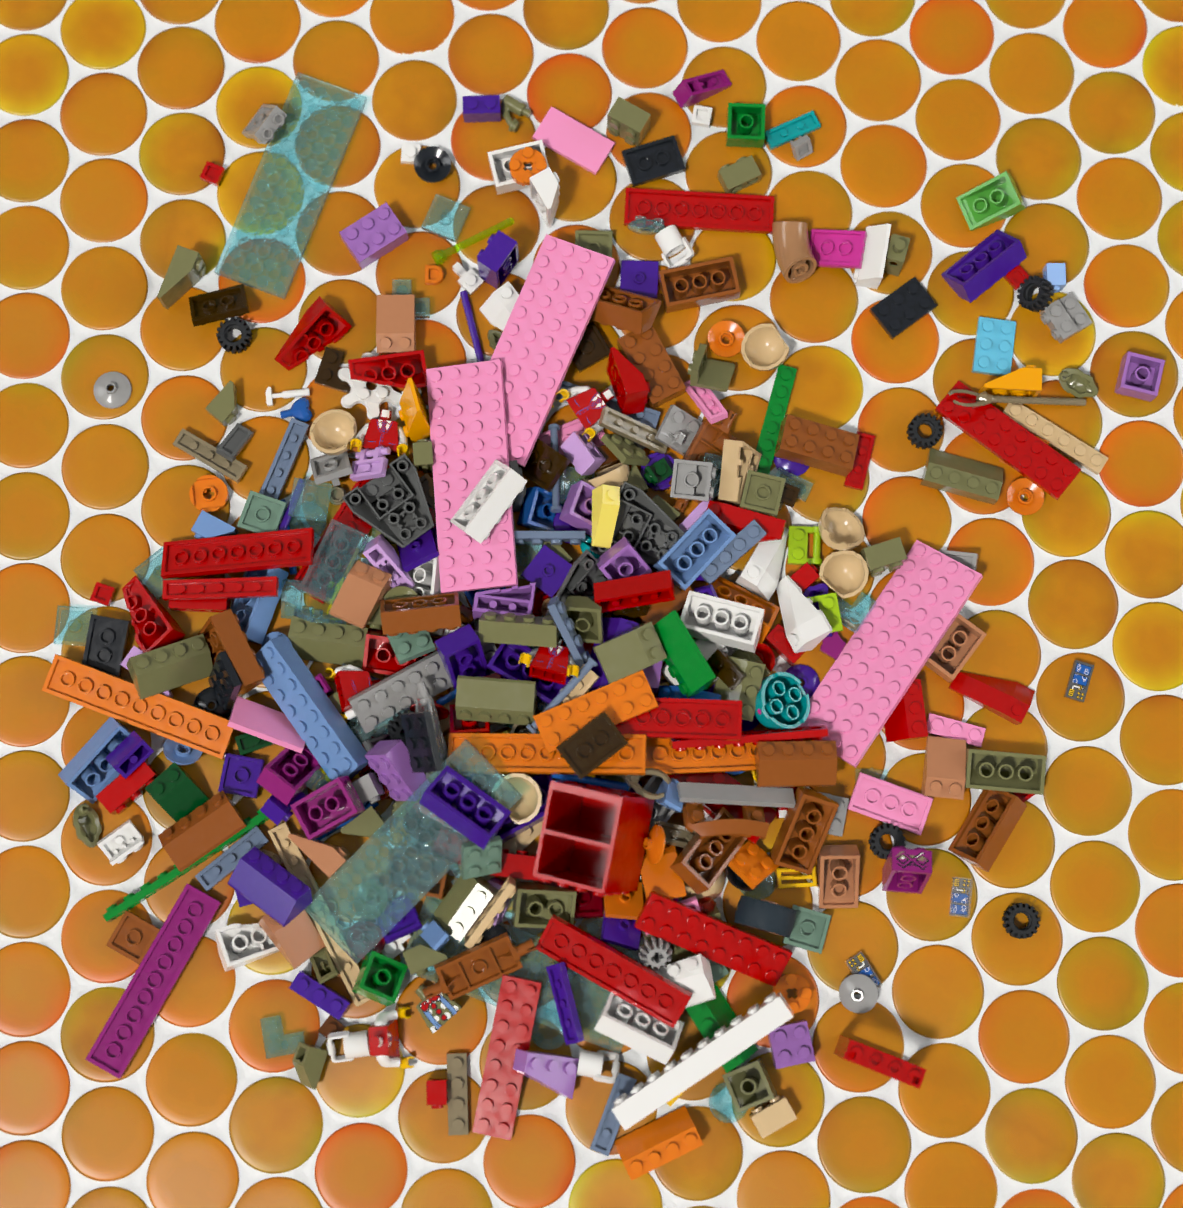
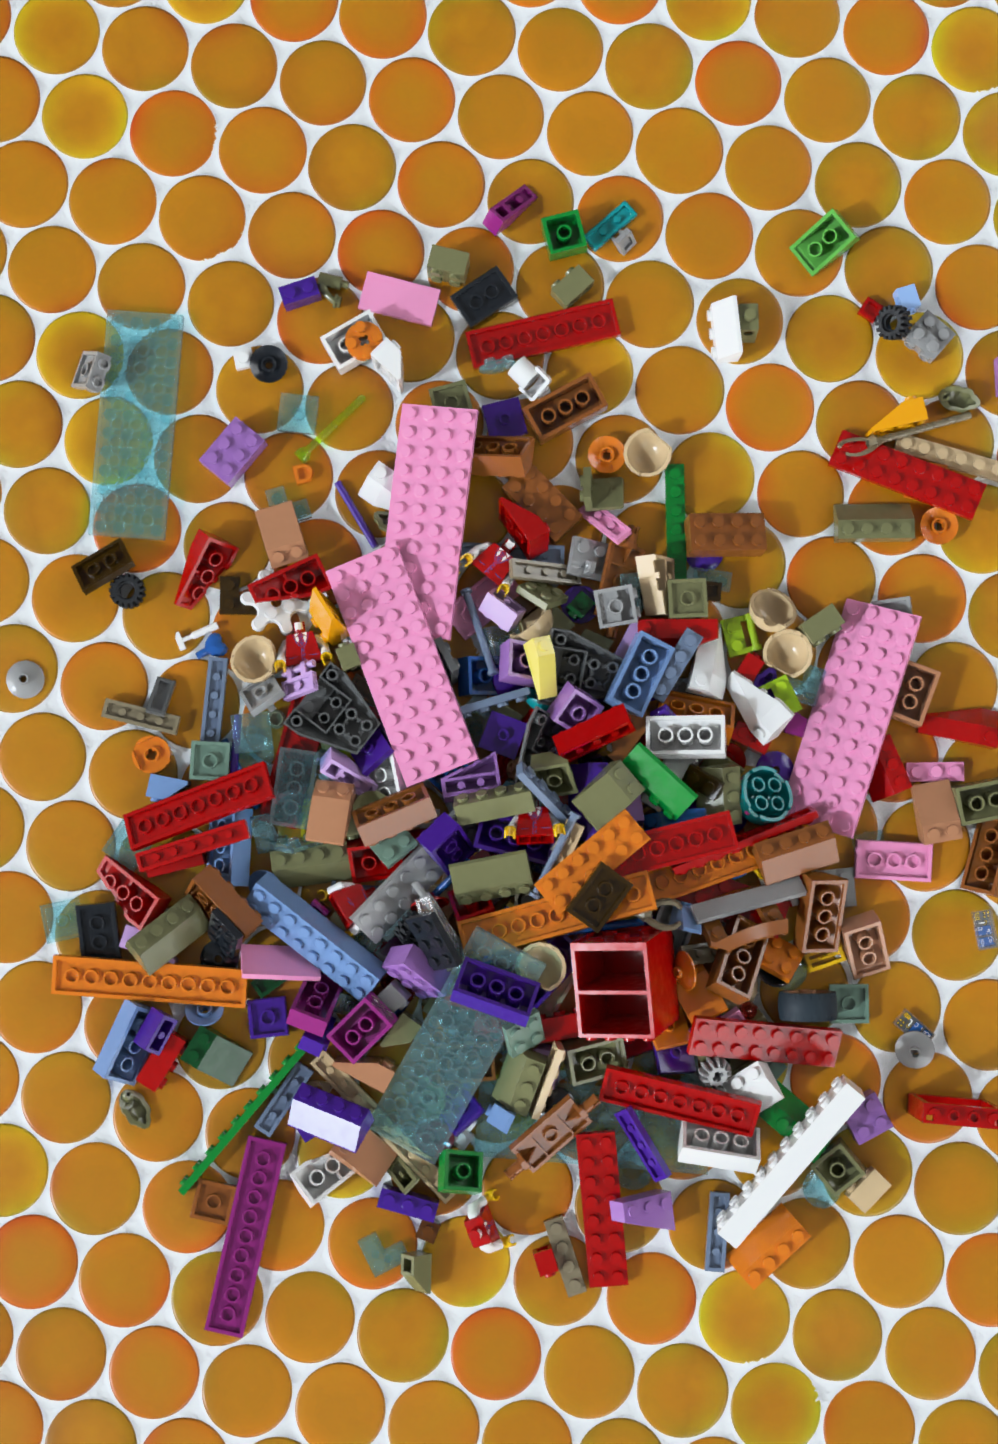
camera: 15 degrees left, 5 degrees up
red plate [90,582,116,607] -> none
white bracket [97,819,144,866] -> none
olive slope [157,245,206,309] -> none
dark orange slope [158,791,246,872] -> none
red plate [200,161,225,187] -> none
olive slope [205,380,238,427] -> none
white piece [326,1030,370,1063] -> none
olive slope [402,944,449,977] -> none
torso [415,984,462,1034] -> none
white slope [450,459,527,544] -> none
white plate [452,262,484,295] -> none
reddish brown plate [460,604,475,626] -> none
dark purple brick [477,230,519,289] -> none
dark brown plate [518,439,571,493] -> none
dark brown plate [572,322,610,373] -> none
white piece [576,1049,620,1084] -> none
white plate [691,105,712,128] -> none
medium nougat brick [772,221,817,284] -> none
orange plate [772,973,812,1013] -> none
dark pink tile [809,229,867,269] -> none
red tile [844,431,876,491] -> none
black plate [869,277,937,340] -> none
black tyre [869,824,906,860] -> none
magenta brick [882,846,932,894] -> none
black tyre [907,413,943,449] -> none
dark purple slope [941,230,1027,303] -> none
medium azure plate [972,317,1016,377] -> none

